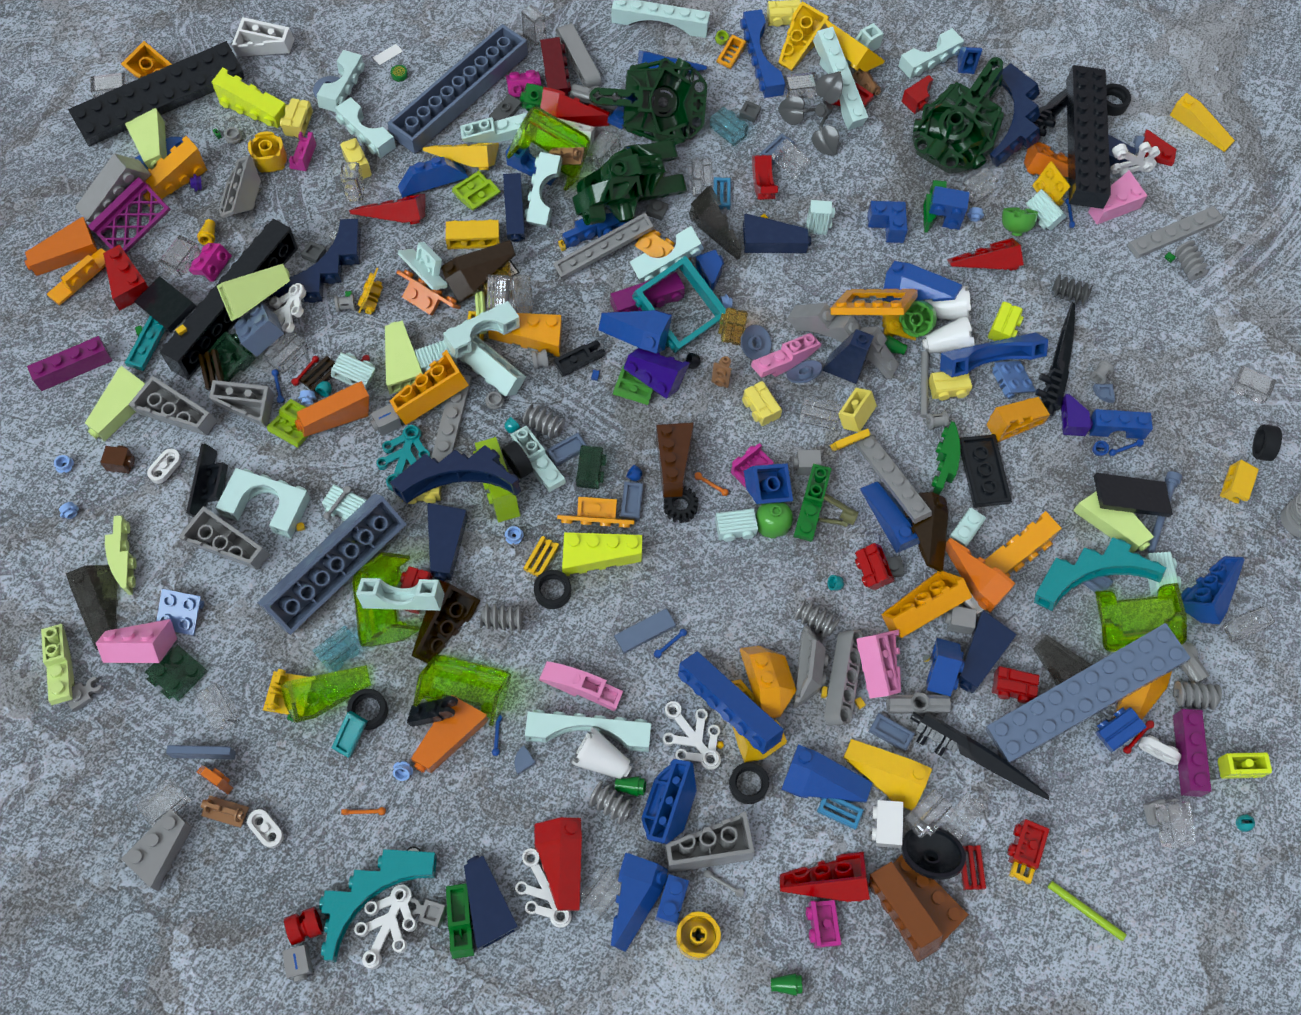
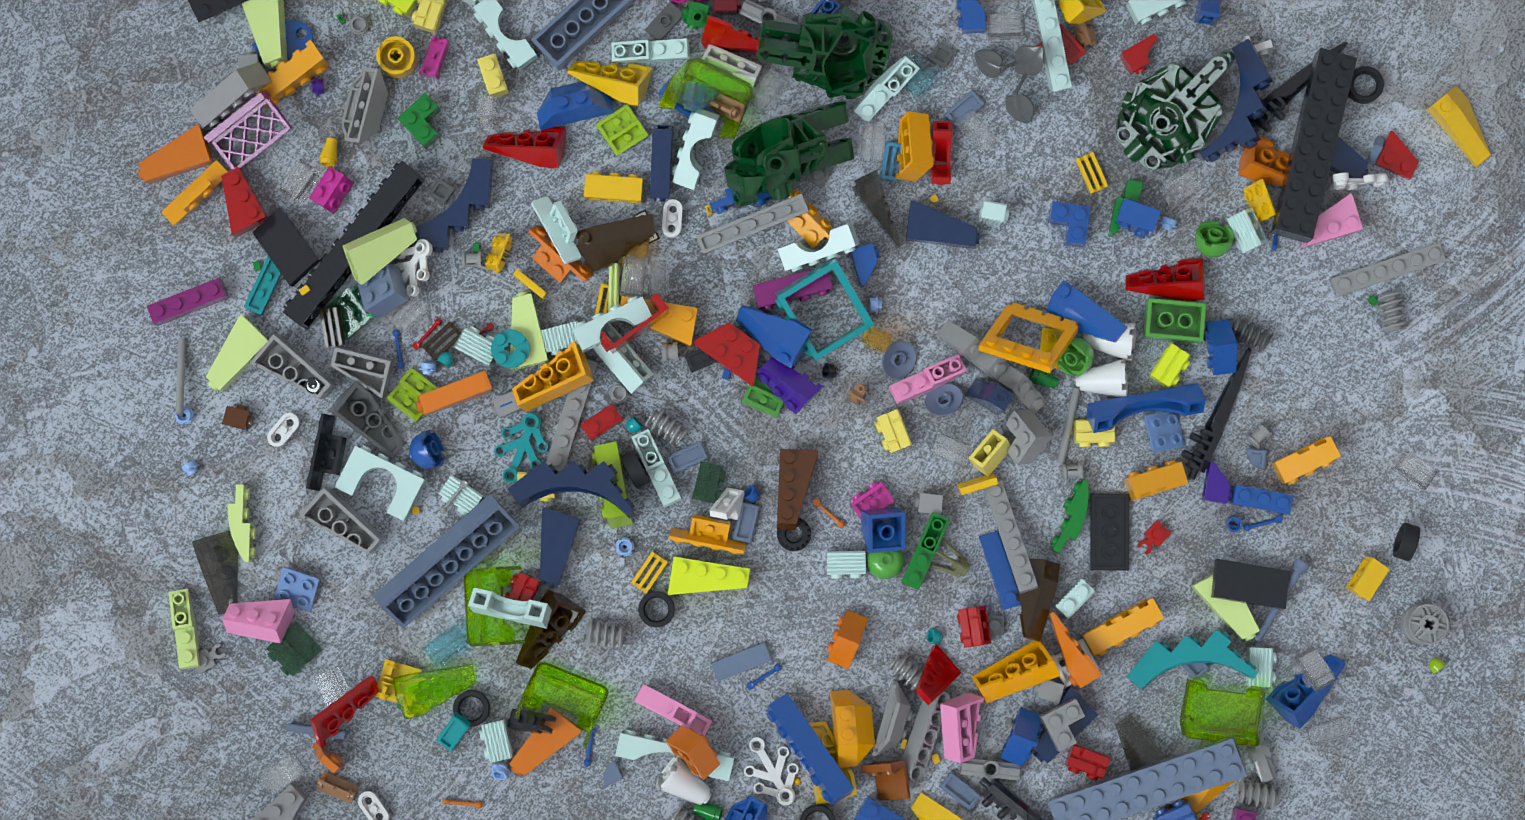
camera: 10 degrees right, 20 degrees up
none -> light grey bar [175,339,186,415]
none -> black sticker [305,378,321,394]
none -> red wing [310,675,379,749]
none -> dark grey wedge [328,382,404,458]
none -> green brick [397,93,441,149]
none -> blue cylinder [409,430,445,469]
none -> light aqua brick [479,719,514,763]
none -> teal plate [491,330,530,369]
none -> yellow tile [513,269,548,301]
none -> red brick [580,404,624,441]
none -> red panel [600,293,669,354]
none -> white plate [662,199,683,238]
none -> orange brick [665,725,720,780]
none -> clear light blue slope [677,80,719,111]
none -> red wing [692,323,760,386]
none -> white slope [709,487,744,520]
none -> orange brick [826,610,868,669]
none -> light aqua slope [853,56,920,123]
none -> dark orange bracket [860,760,911,801]
none -> light orange wedge [895,111,934,182]
none -> red wing [915,644,962,705]
none -> light grey brick [1005,409,1052,465]
none -> light grey brick [1039,698,1085,752]
none -> yellow tile [1075,152,1108,195]
none -> red plate [1137,520,1171,555]
none -> bright green brick [1142,298,1206,344]
none -> blue brick [1203,319,1237,376]
none -> light orange wedge [1271,436,1341,485]
none -> clear brick [1293,646,1335,692]

